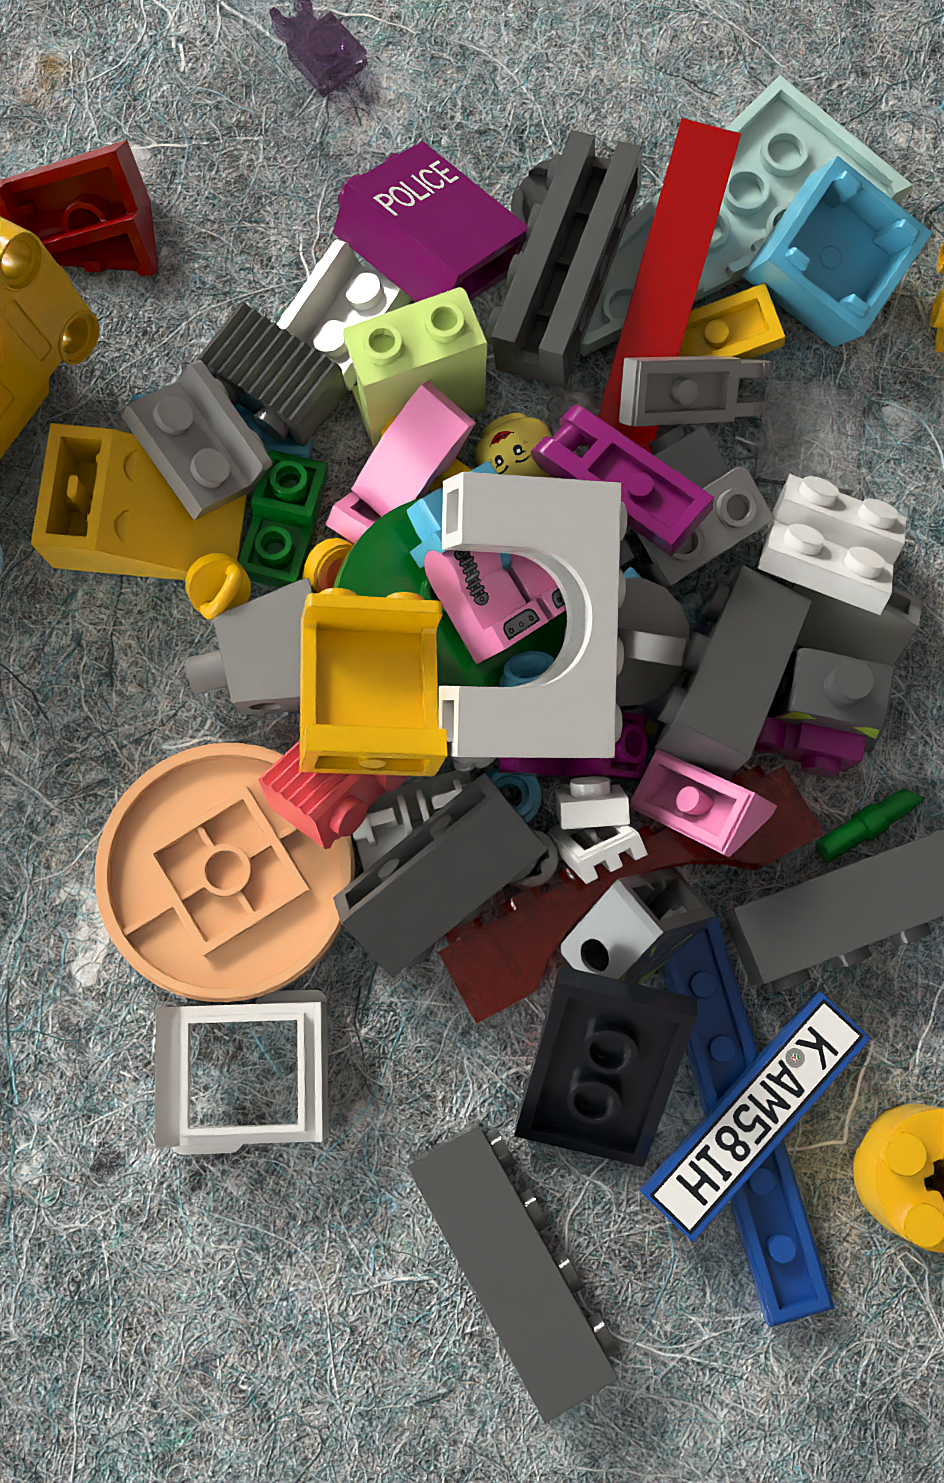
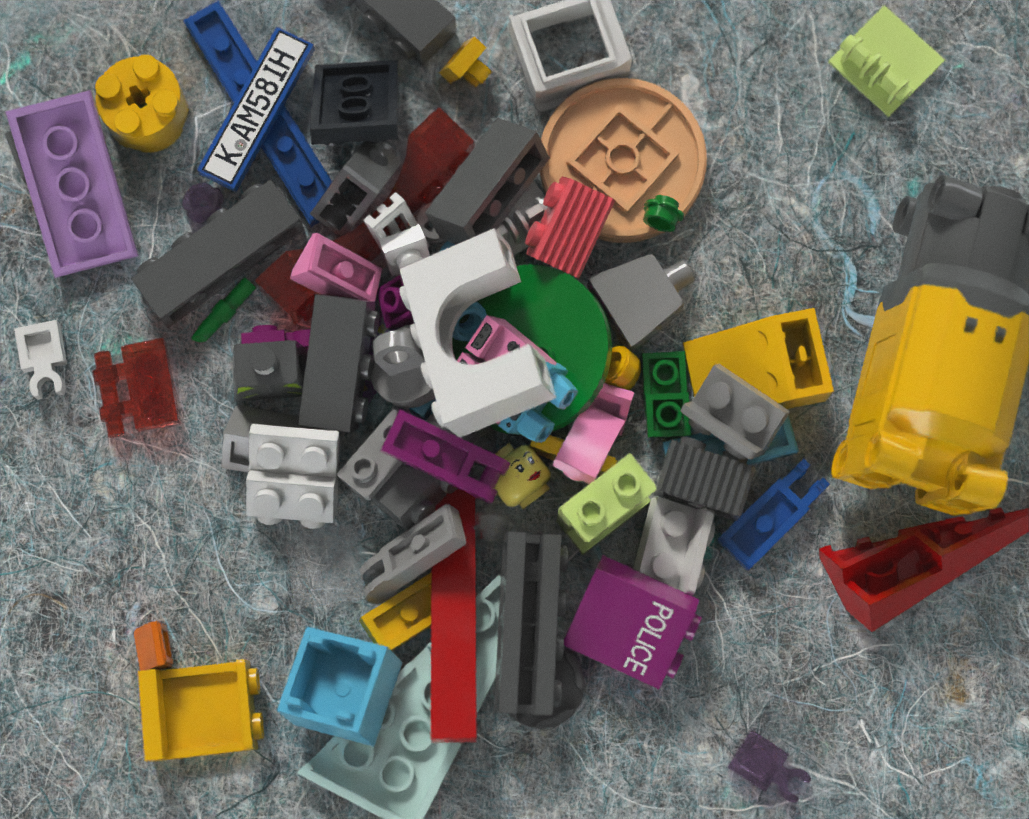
camera: 165 degrees right, 0 degrees up
yellow tile [185,553,251,620] -> none
yellow panel [299,588,447,777] -> none
none -> clear purple plate [182,183,224,223]
none -> yellow tile [438,36,492,88]
none -> green plate [643,195,684,232]
none -> blue hinge [716,459,830,571]

